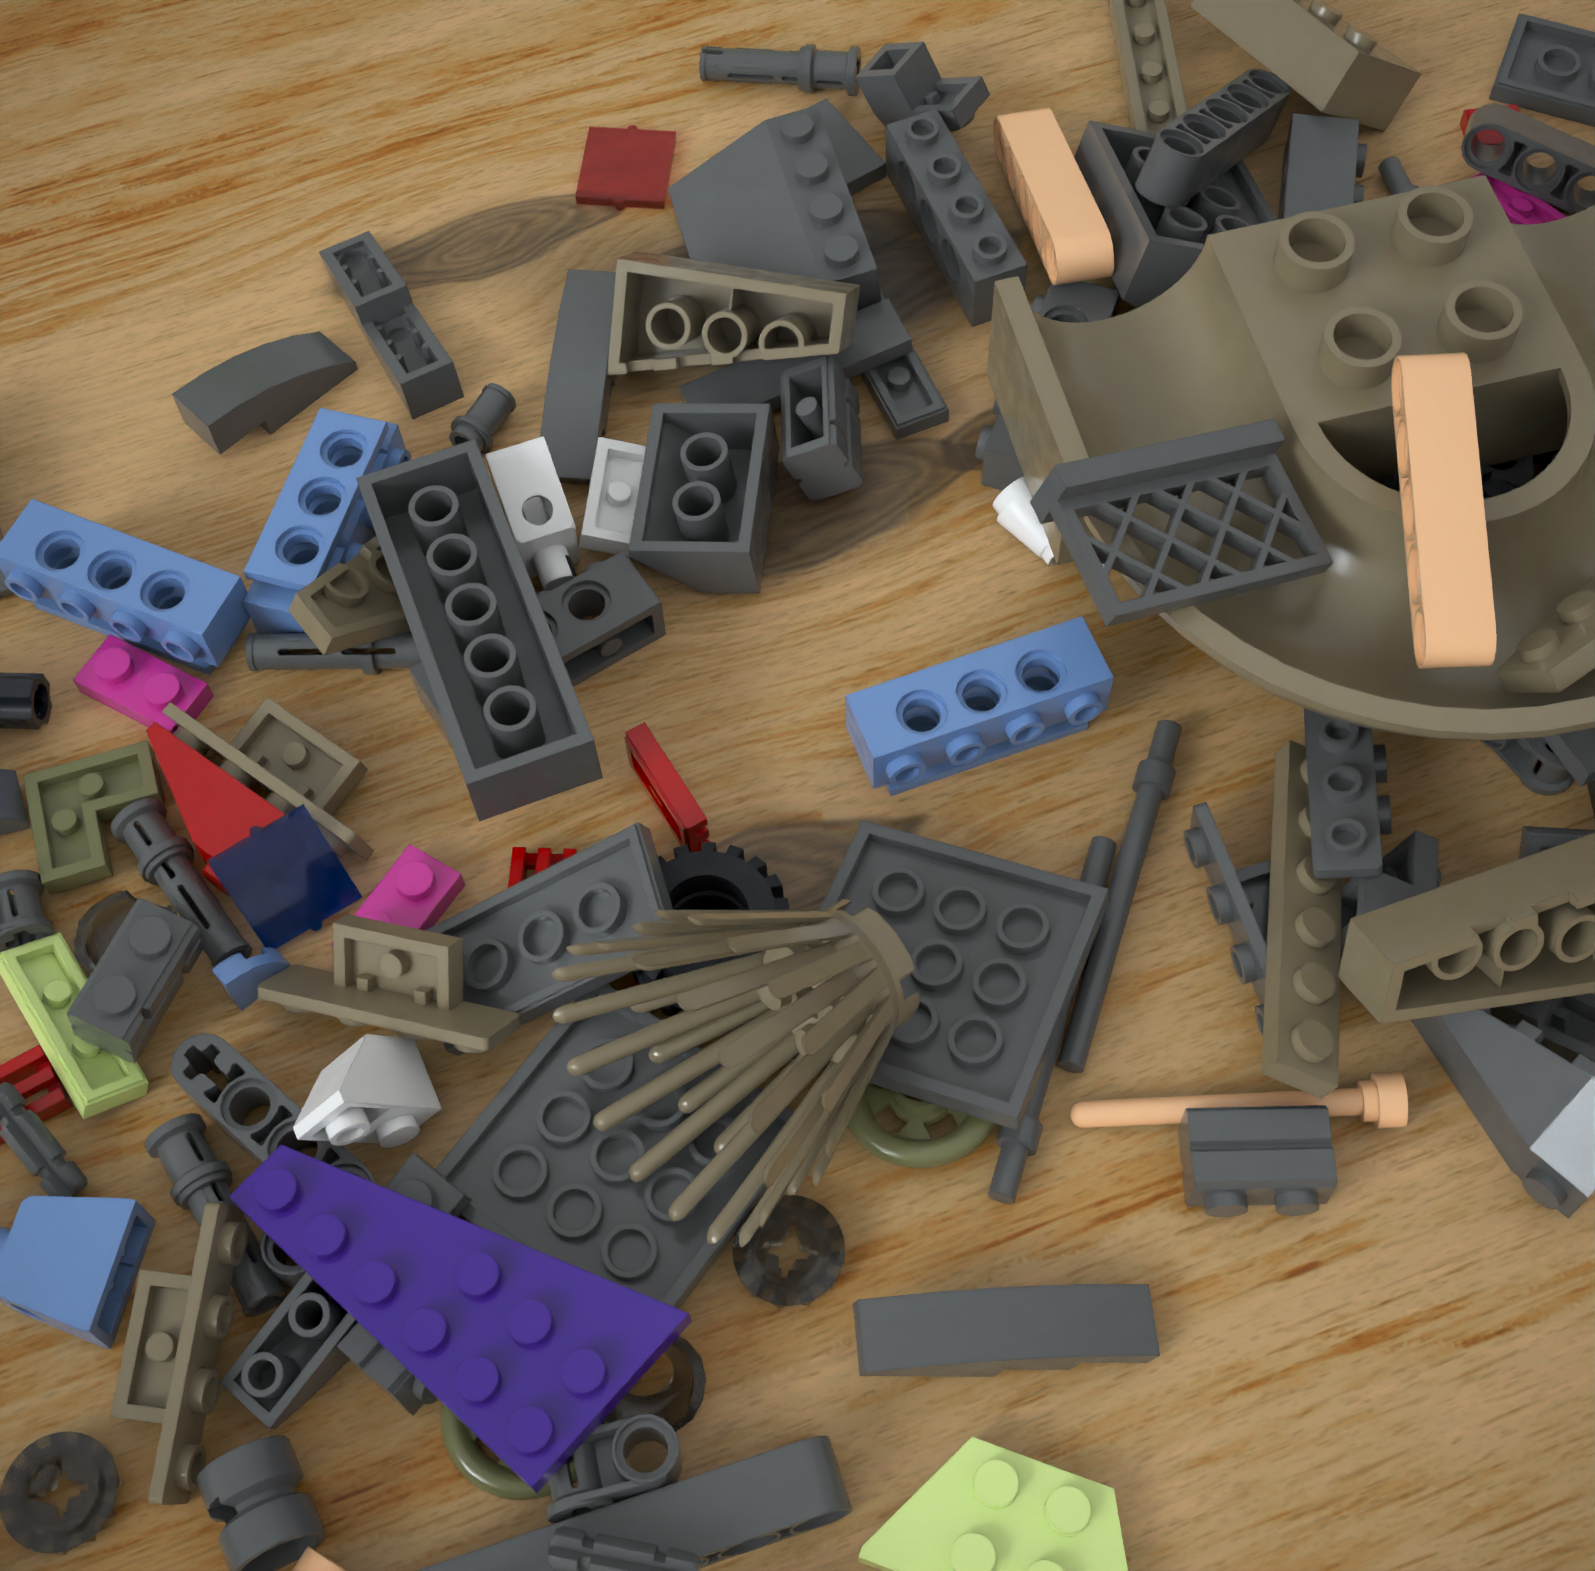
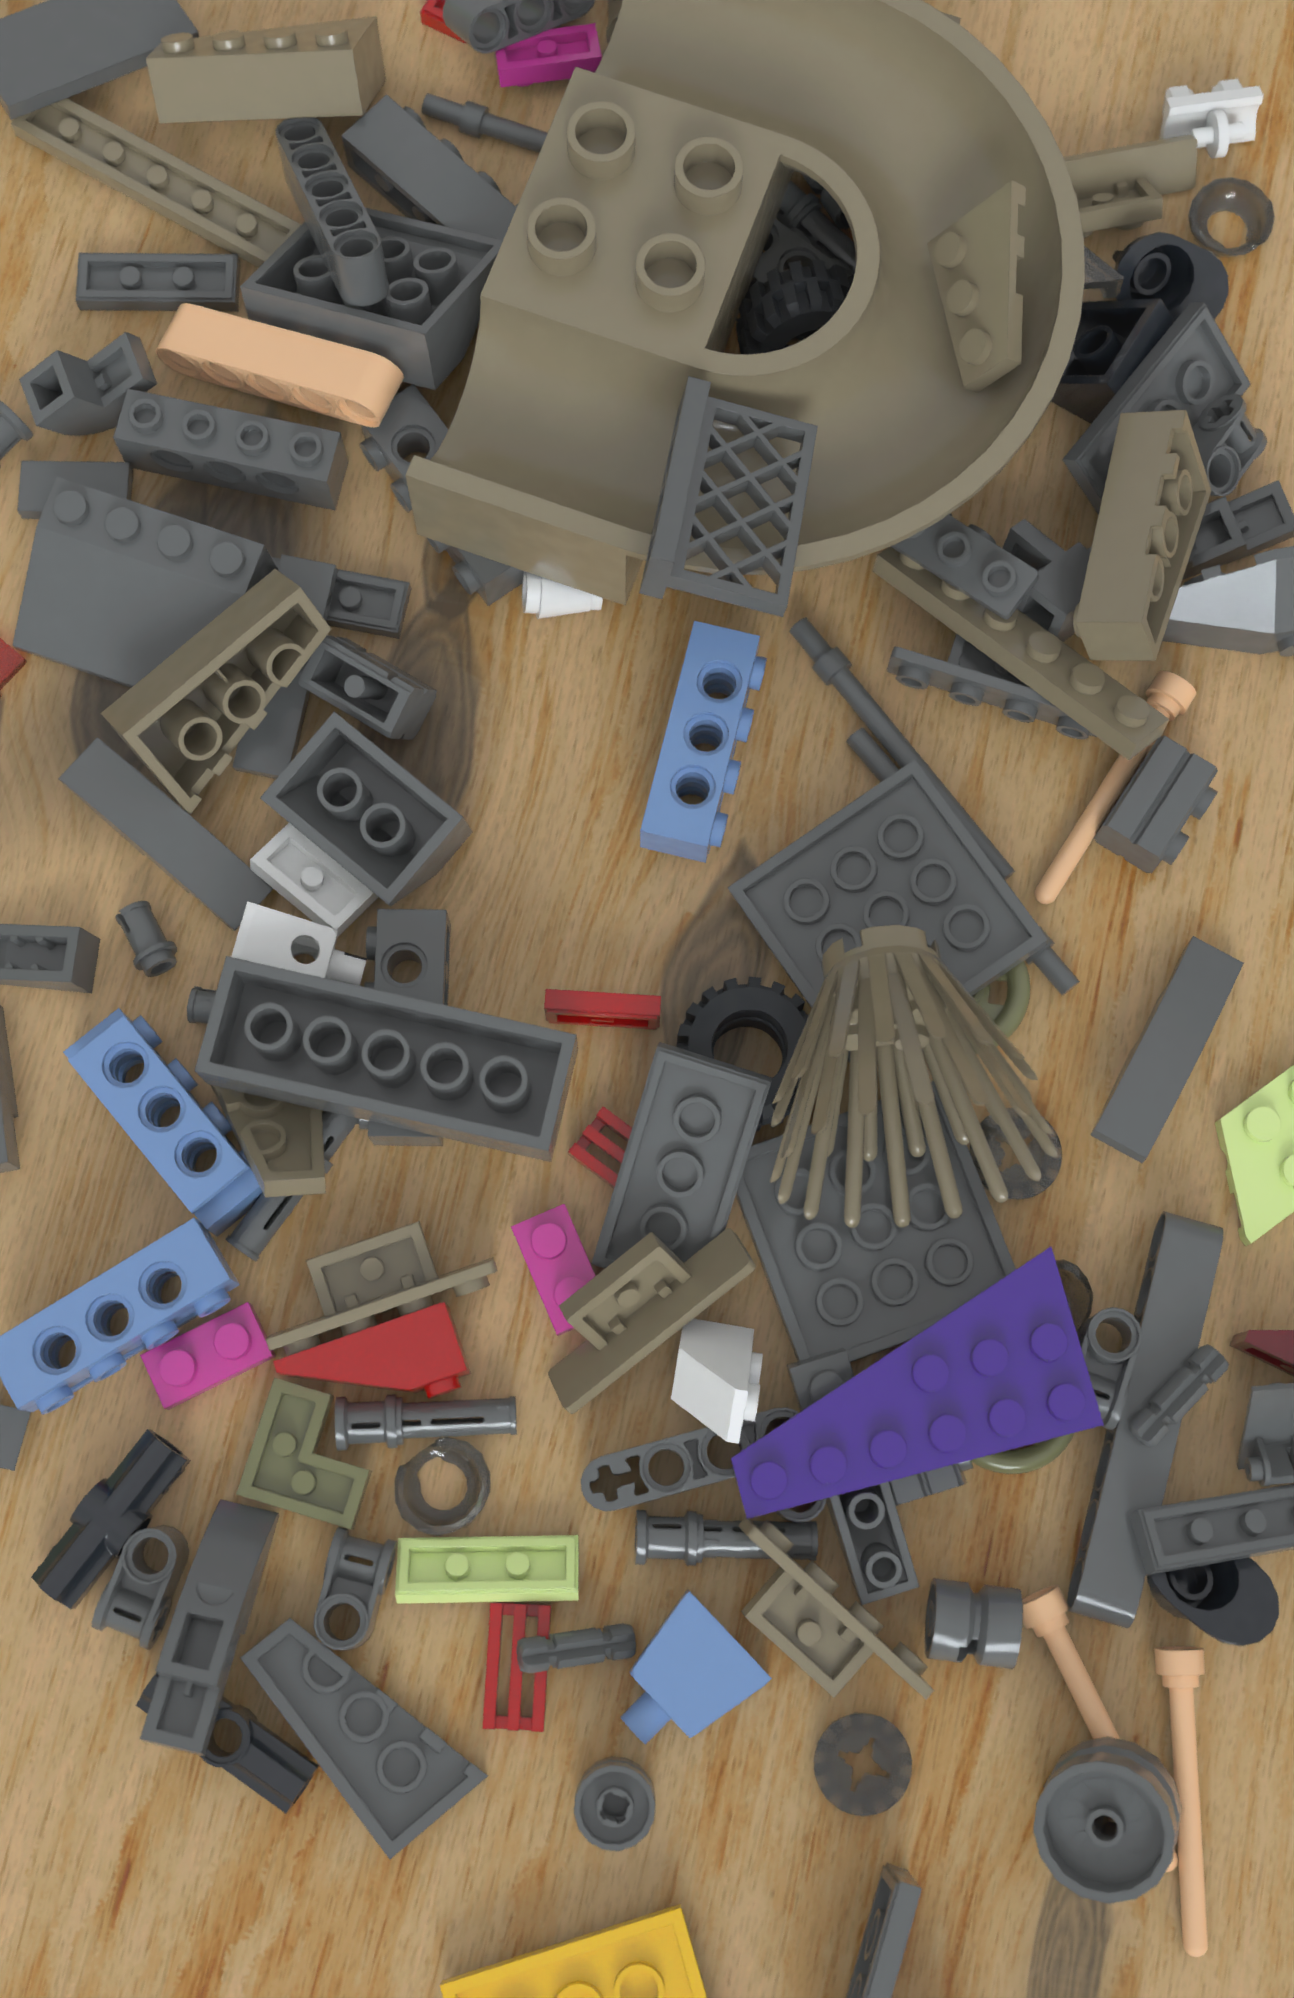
camera: 60 degrees left, 15 degrees up
dark grey brick [66,898,203,1063] -> none
clear blue piece [208,804,362,949] -> none
medium blue tile [212,947,291,1011] -> none
light nougat beam [1391,352,1497,669] -> none
none -> dark grey tile [76,253,241,311]

